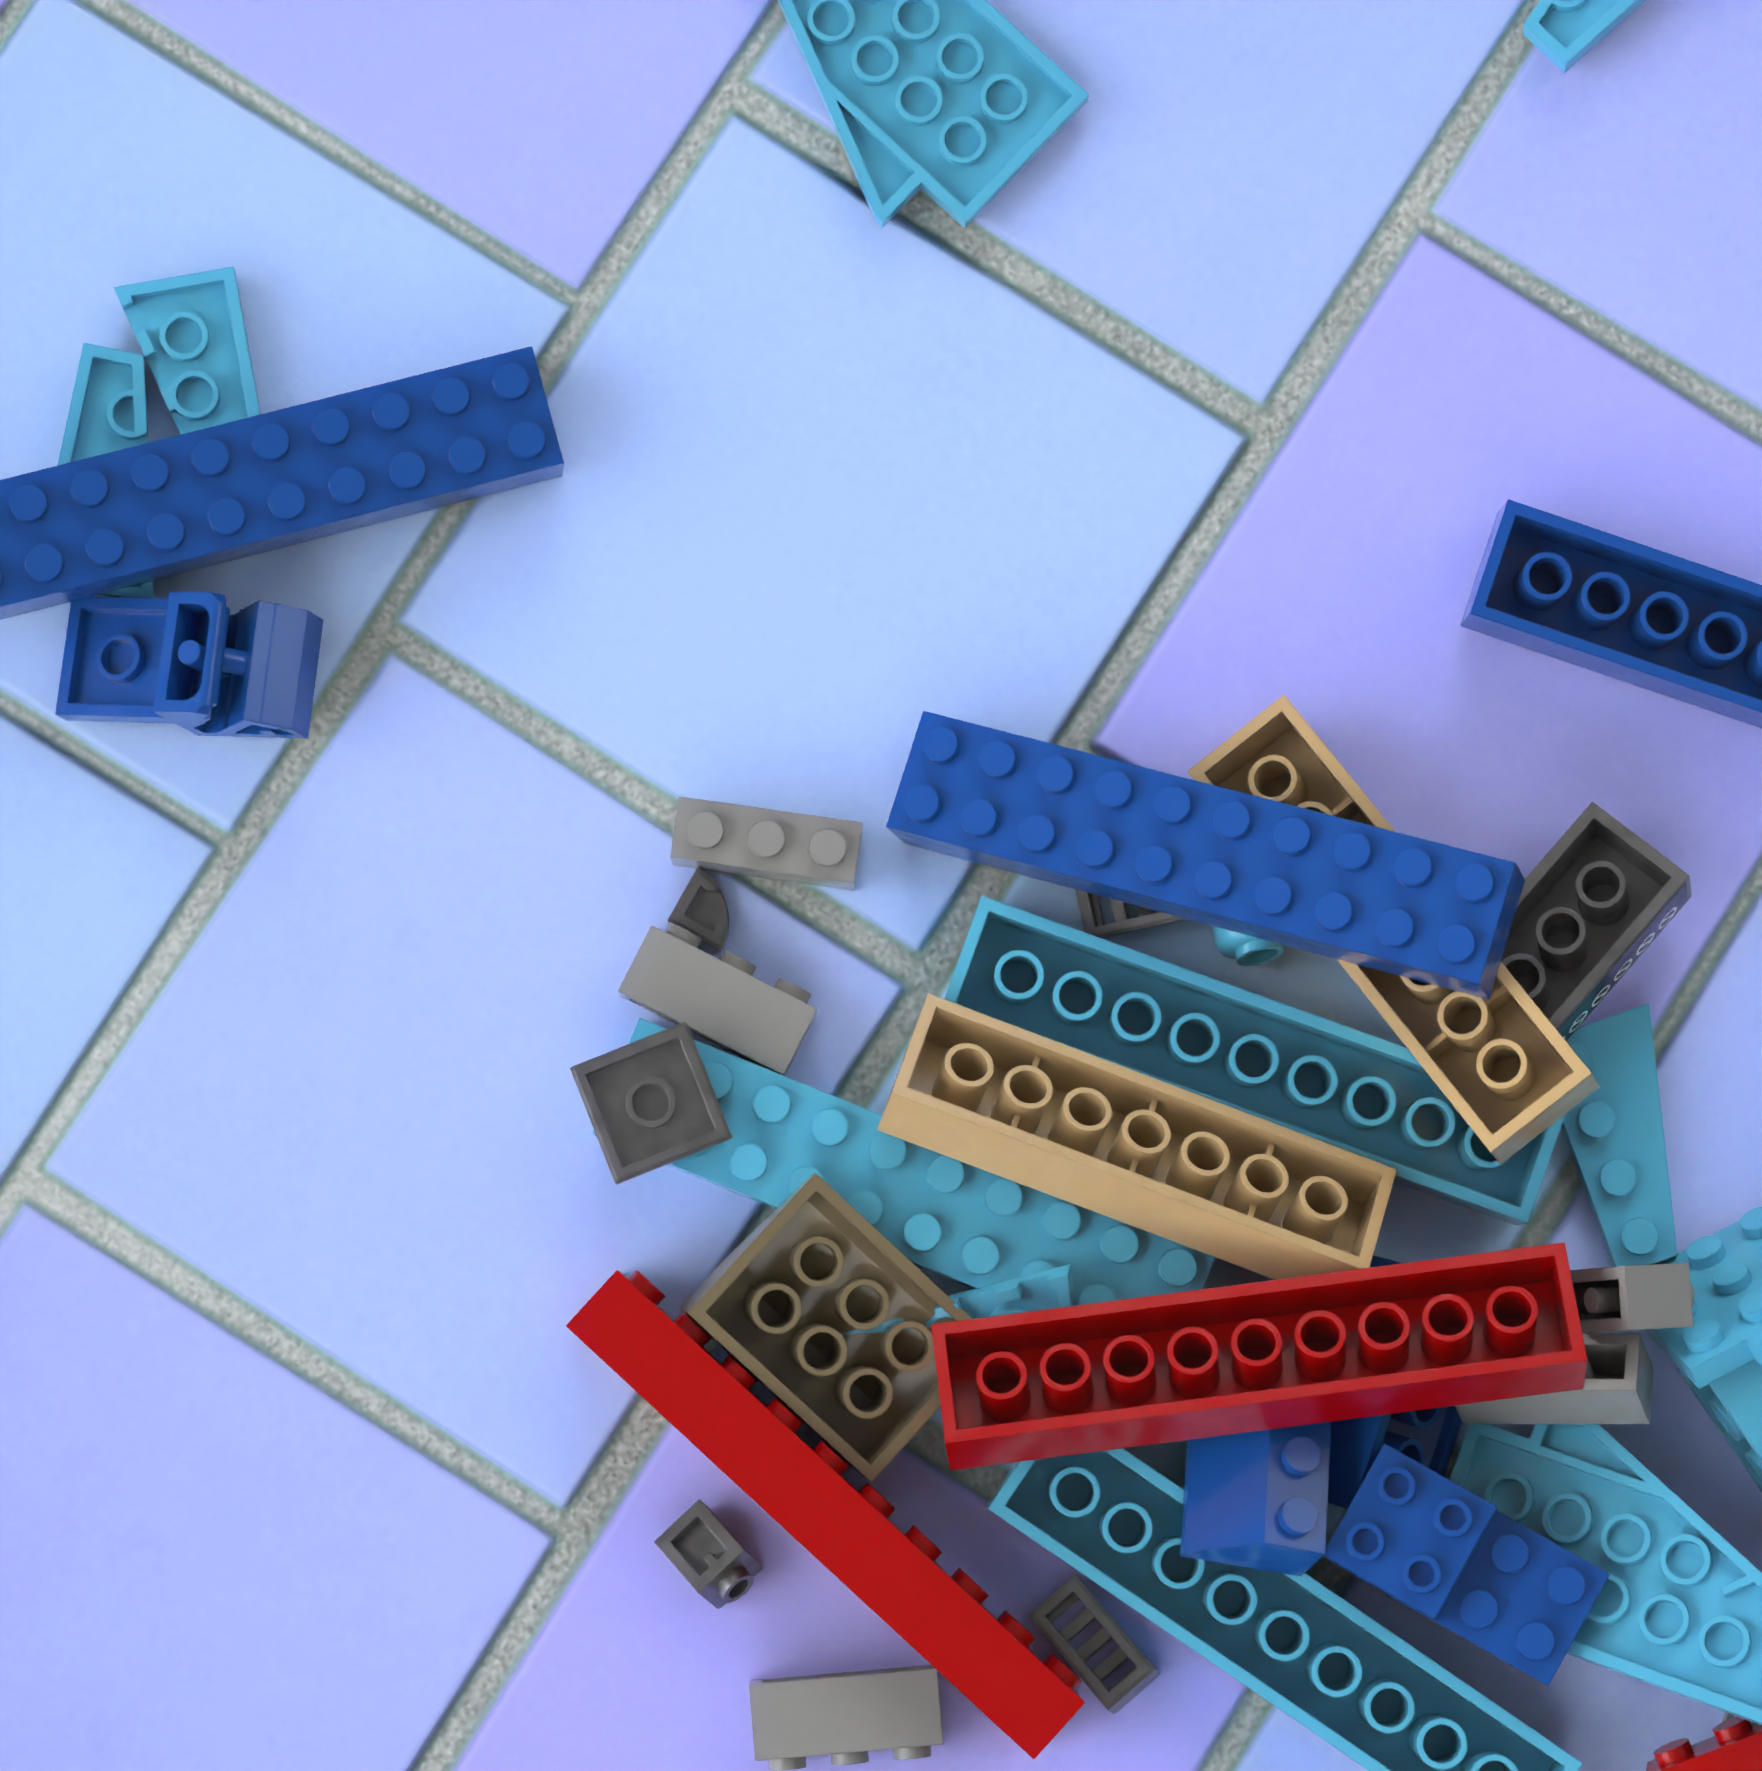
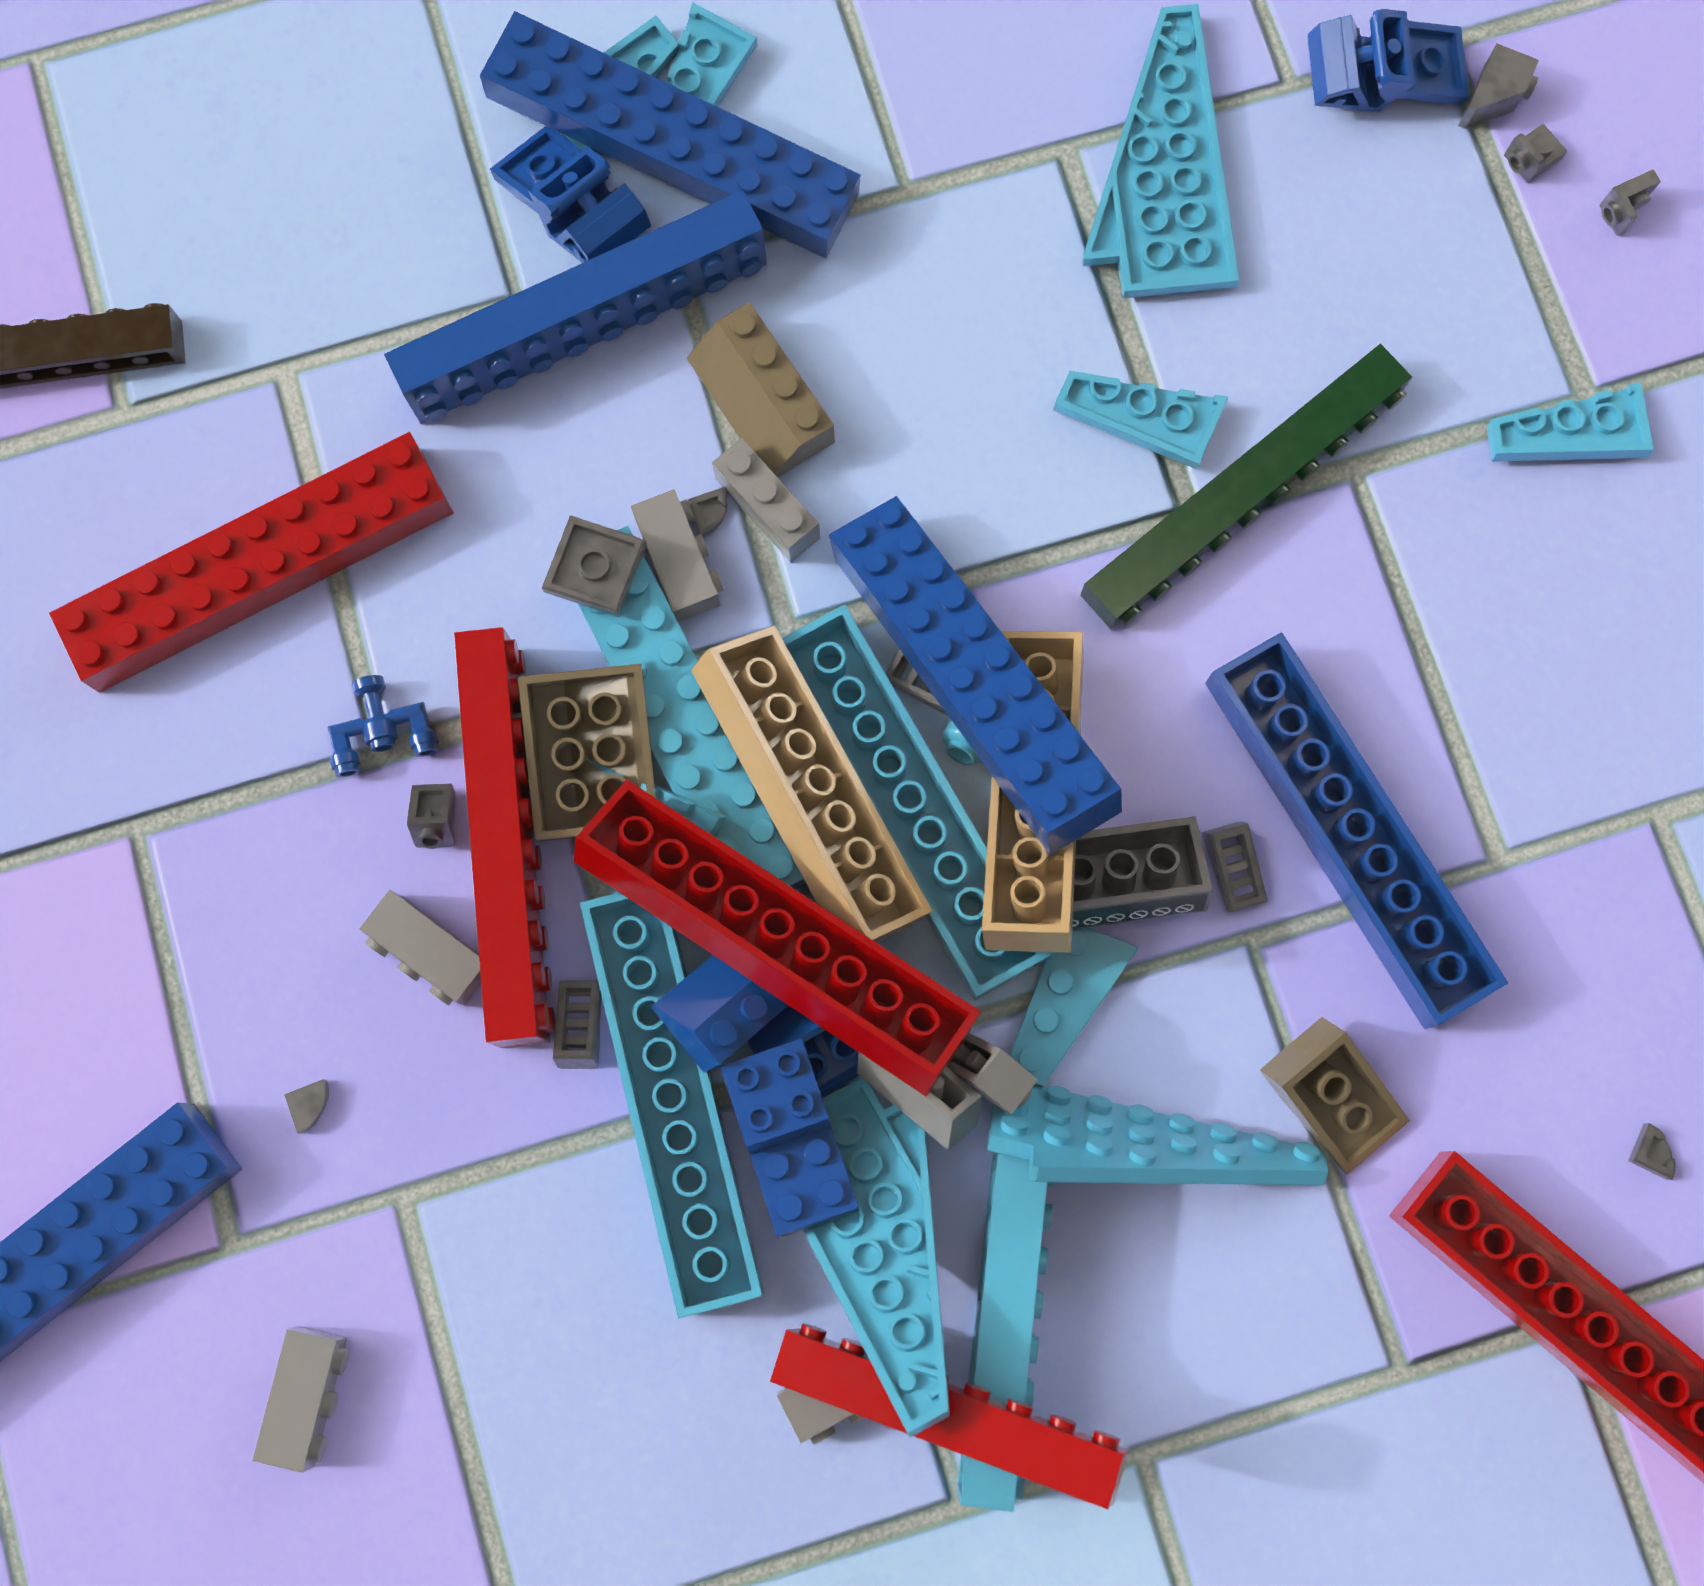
camera: 50 degrees right, 5 degrees down
none -> red brick [49,431,454,693]
none -> blue piece [327,675,439,778]
none -> blue brick [384,190,767,424]
none -> dark tan slope [687,302,835,477]
none -> medium azure wing [1053,371,1228,470]
none -> dark green brick [1080,343,1412,630]
none -> flat silver slope [1202,822,1268,913]

